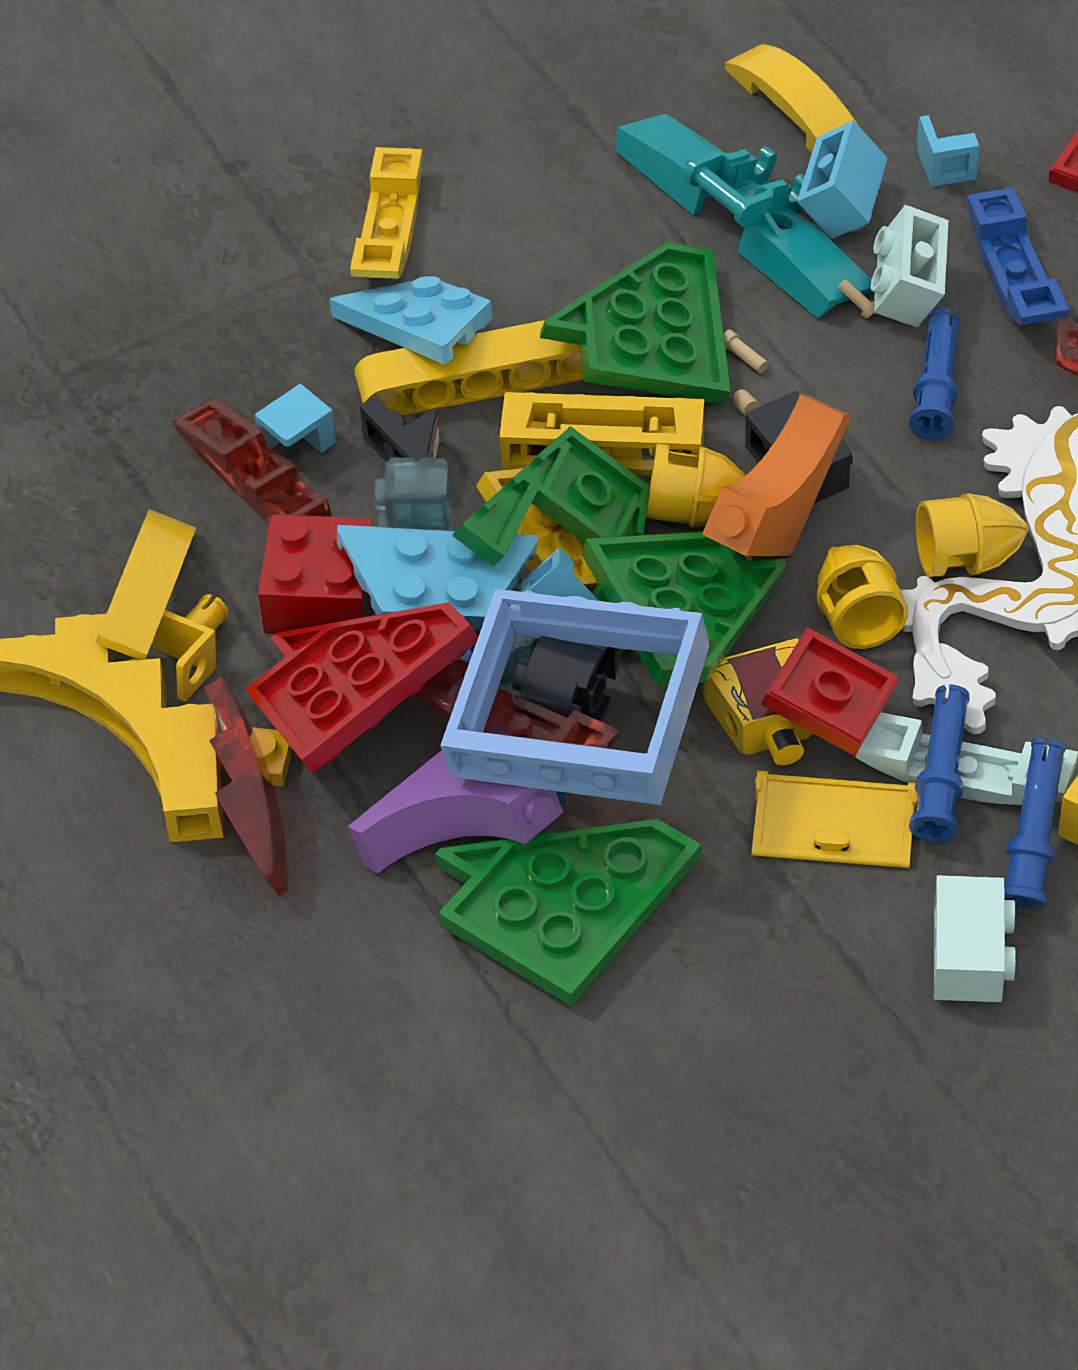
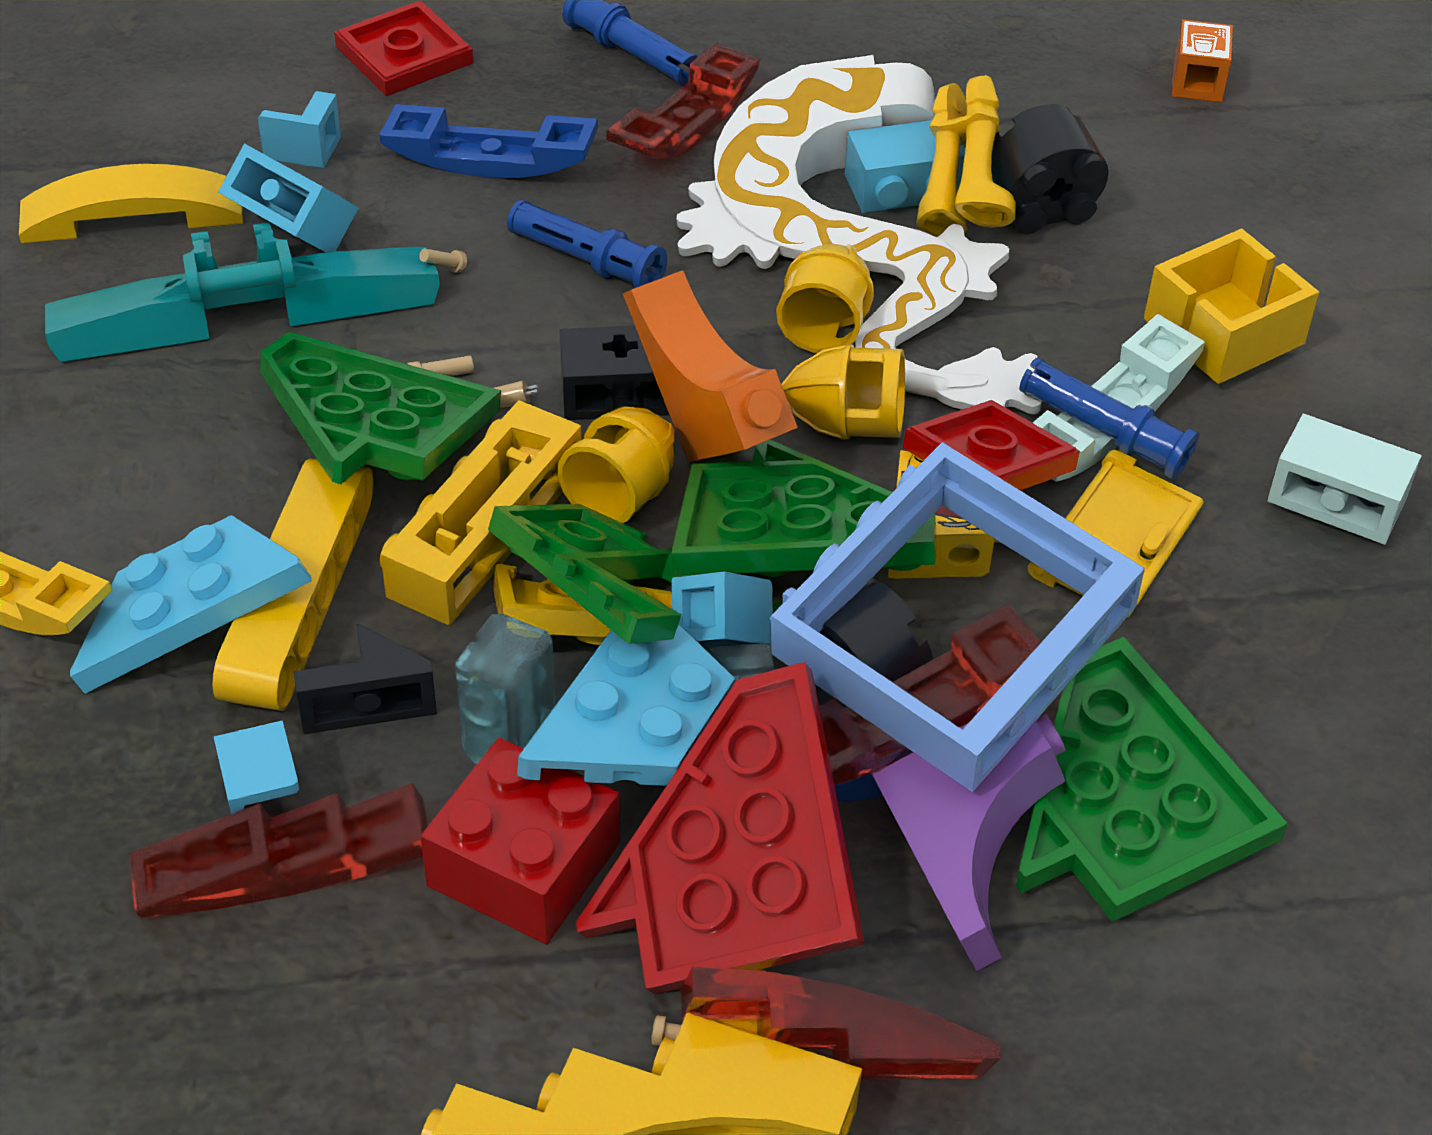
camera: 70 degrees left, 5 degrees down
yellow slope [95,509,196,660] -> none
yellow bracket [153,594,229,702] -> none
light aqua brick [871,205,949,328] -> none
blue pin [1004,738,1067,908] -> none

